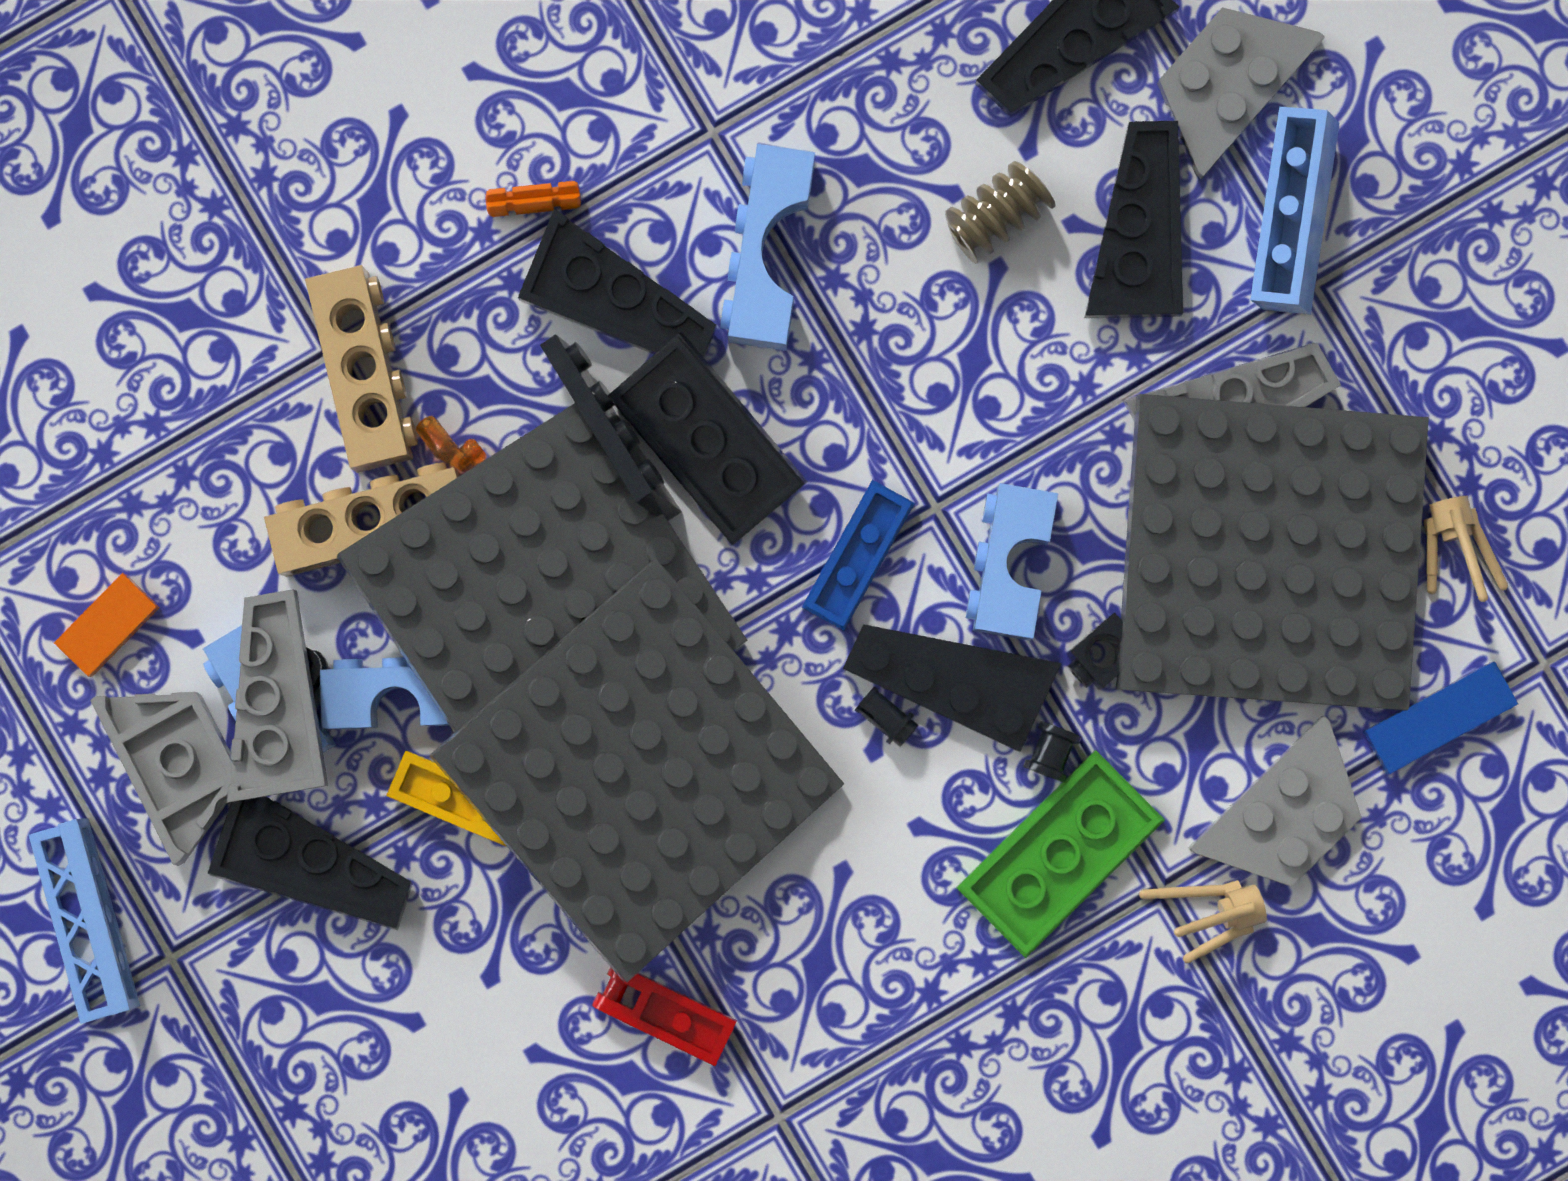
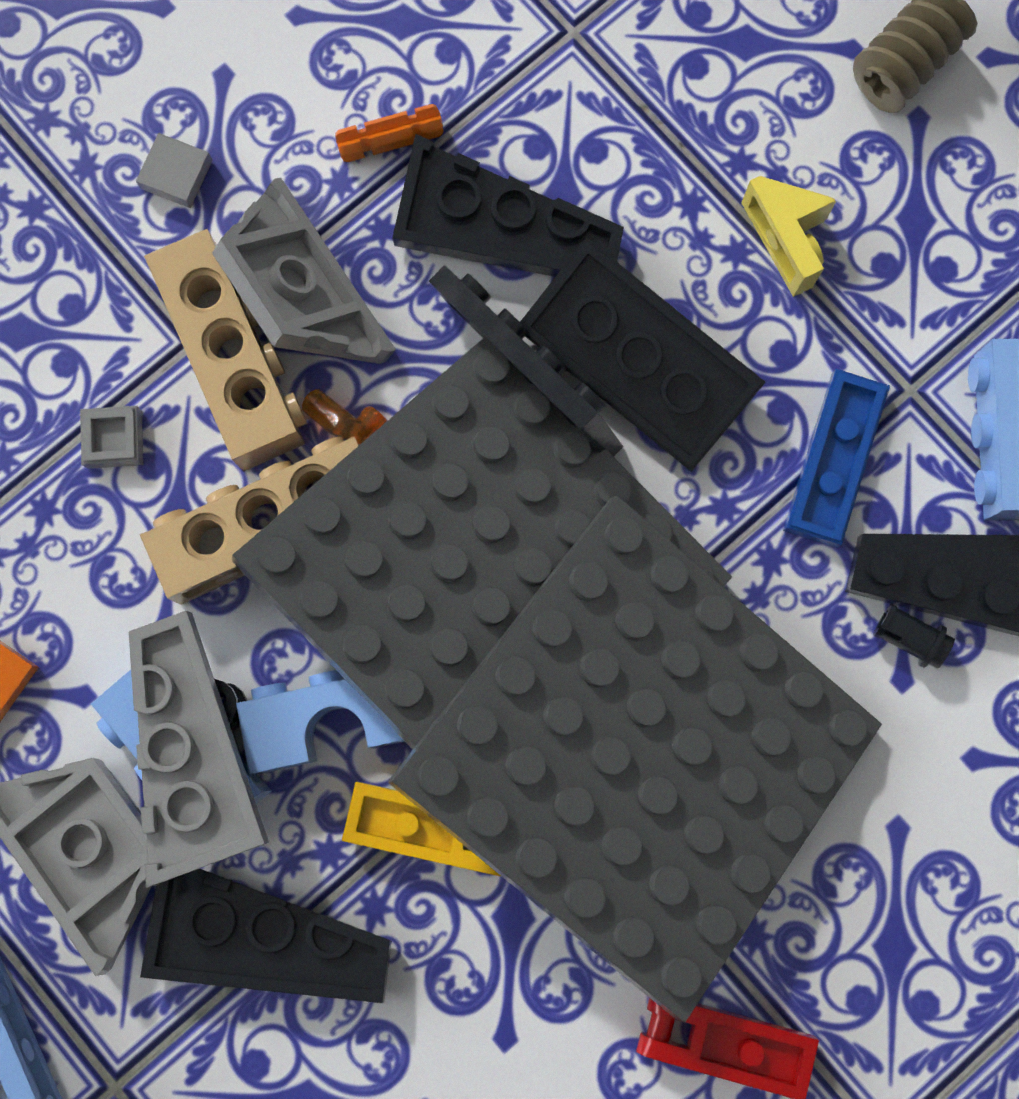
camera: 15 degrees left, 5 degrees down
light blue arch [720,144,815,351] -> none
none -> light grey tile [80,406,143,469]
none -> light grey tile [136,133,213,208]
none -> light grey wing [212,177,396,364]
none -> light yellow slope [741,176,836,297]

